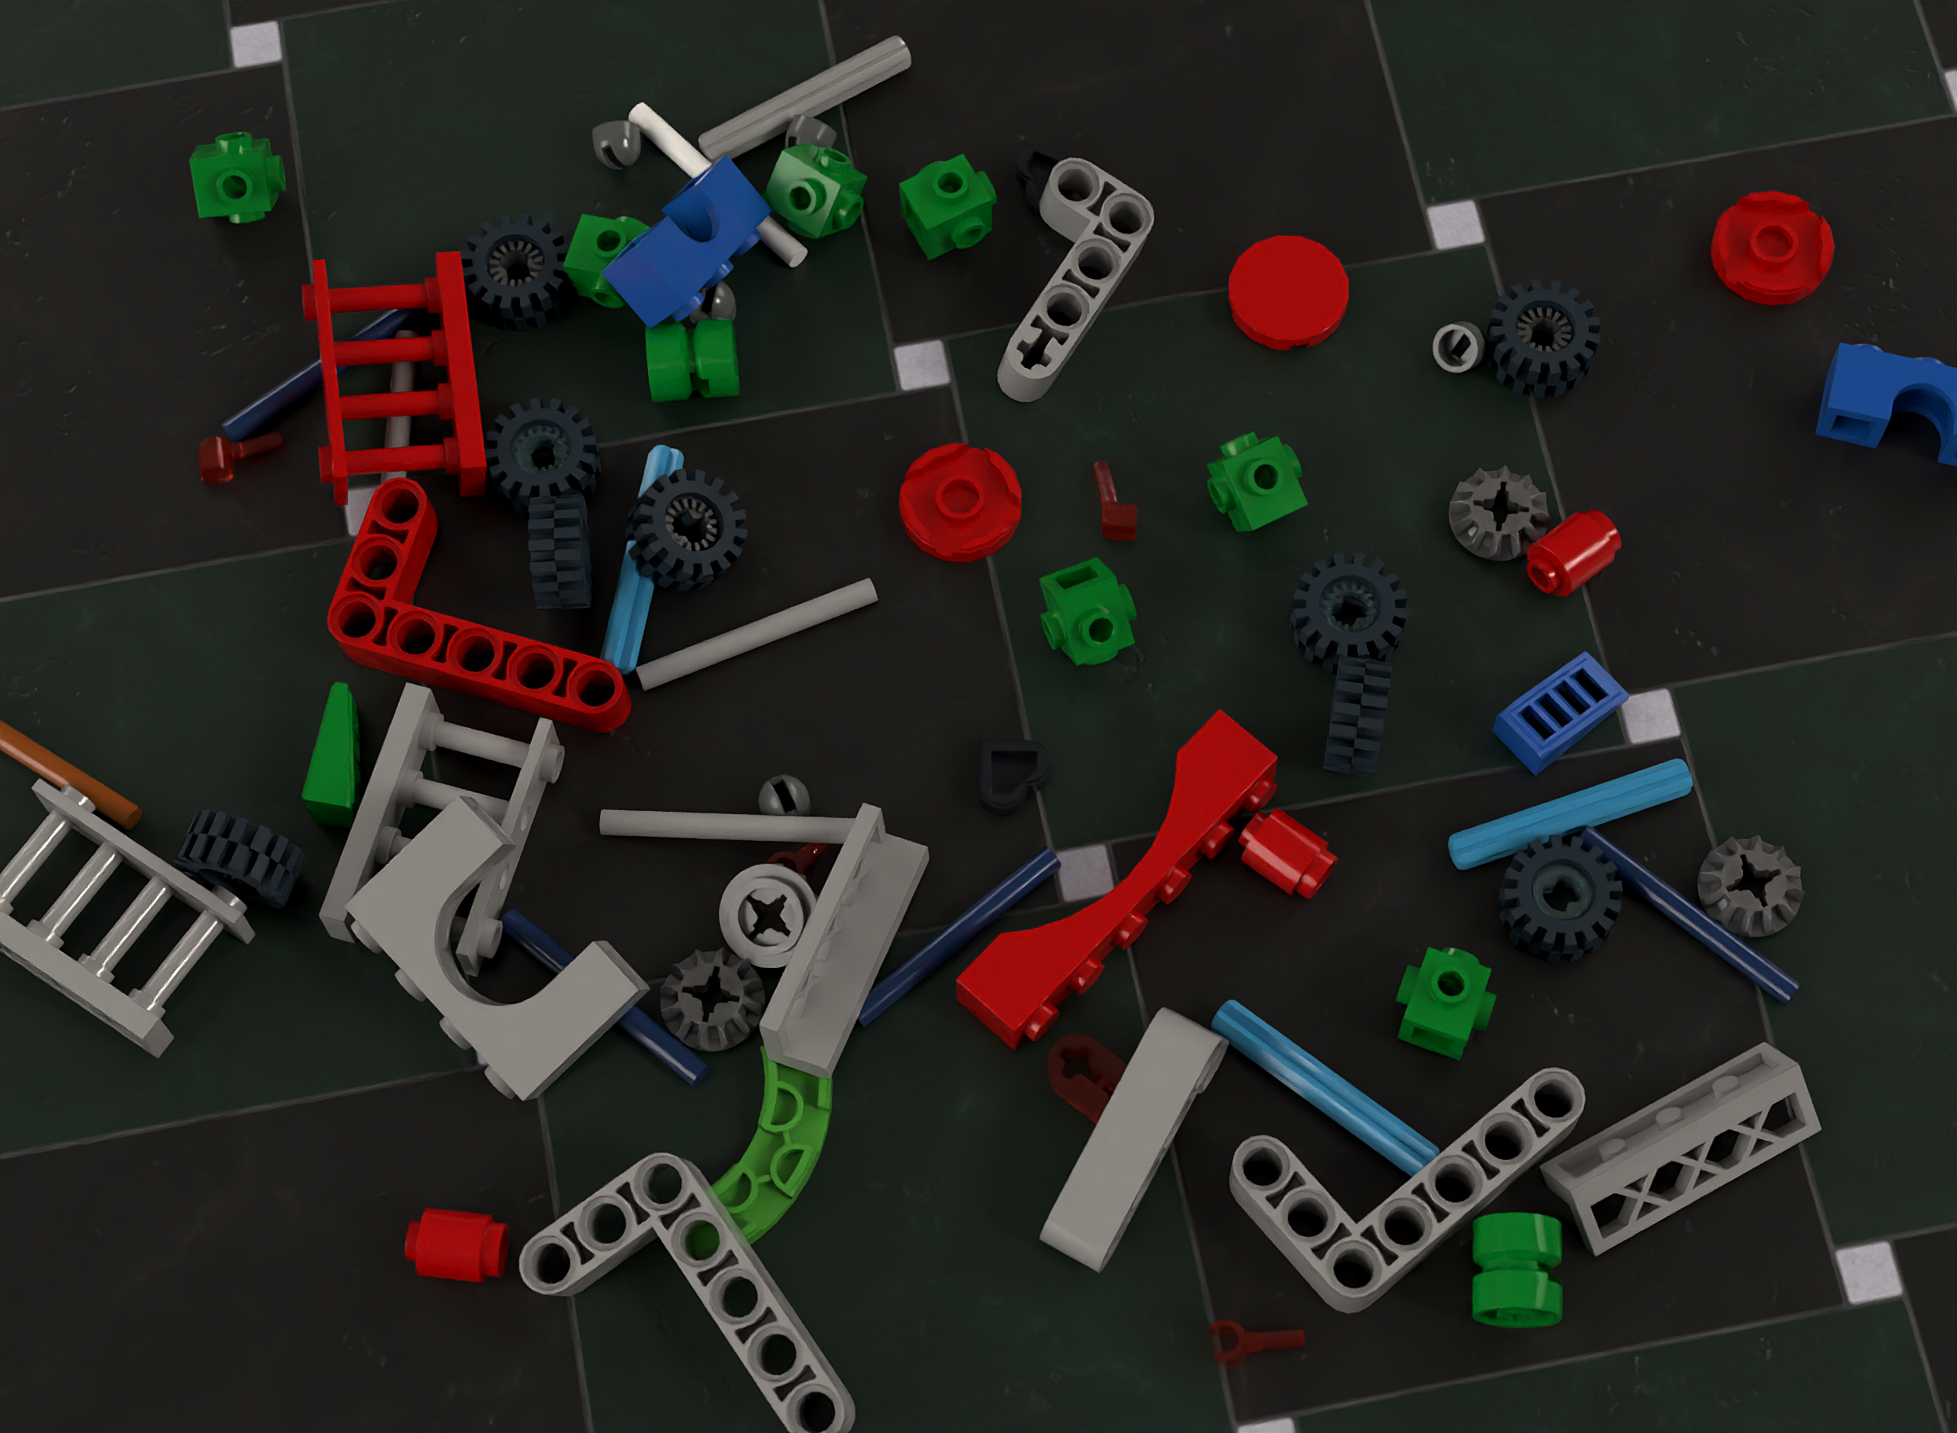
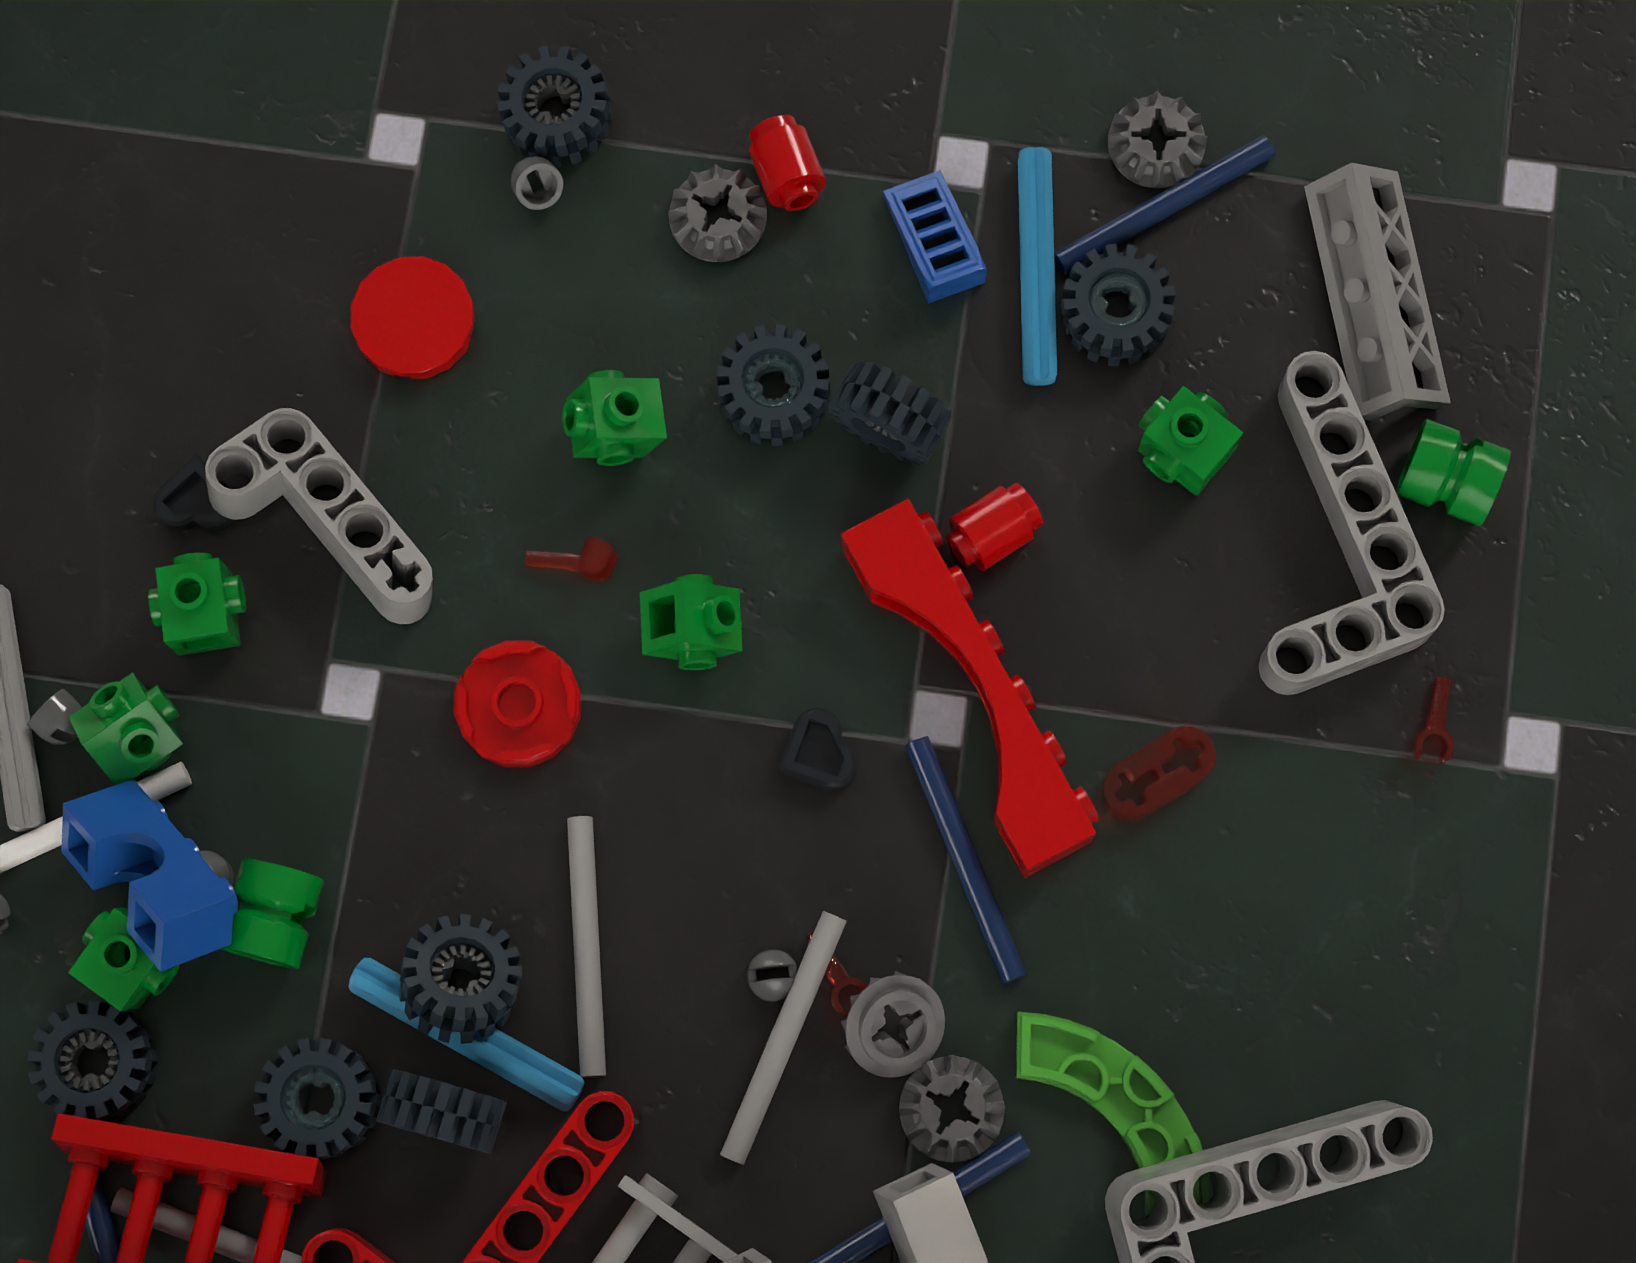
camera: 70 degrees left, 10 degrees up
light grey fence [759,803,930,1080] -> none
light grey beam [1040,1007,1229,1273] -> none
dark azure axle [1211,999,1440,1177] -> none

